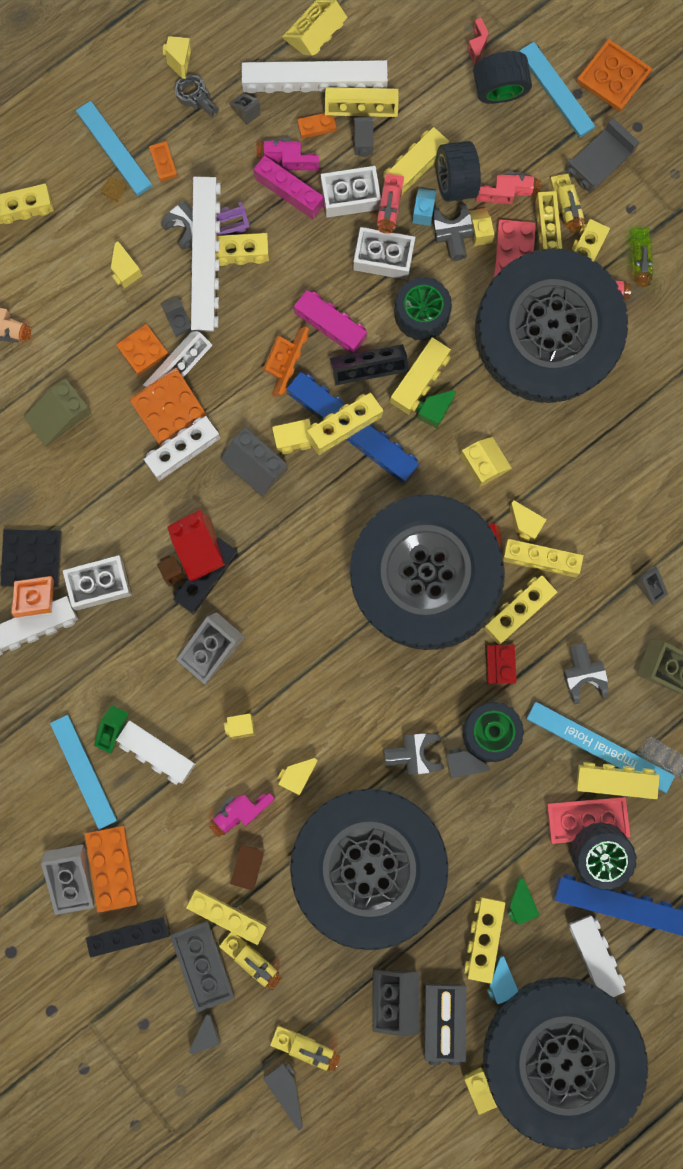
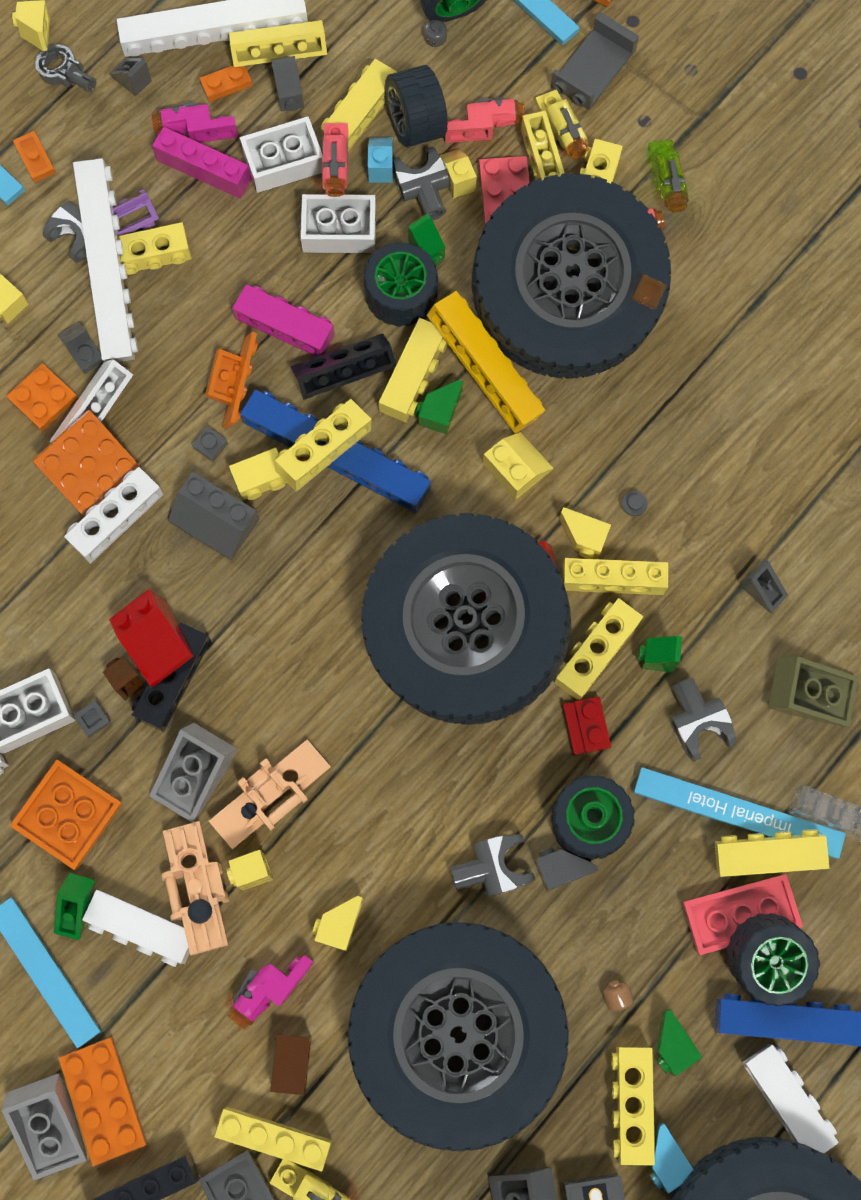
camera: 10 degrees left, 5 degrees down
none -> orange plate [10,760,123,871]
none -> dark grey plate [73,700,111,738]
none -> light nougat piece [161,821,229,956]
none -> dark grey plate [192,426,228,462]
none -> light nougat piece [209,740,331,850]
none -> green slope [408,214,445,267]
none -> dark grey piece [424,20,447,47]
none -> yellow brick [427,291,546,434]
none -> medium nougat piece [603,981,633,1011]
none -> dark grey plate [622,491,648,516]
none -> clear orange plate [632,274,667,310]
none -> green slope [638,636,682,673]

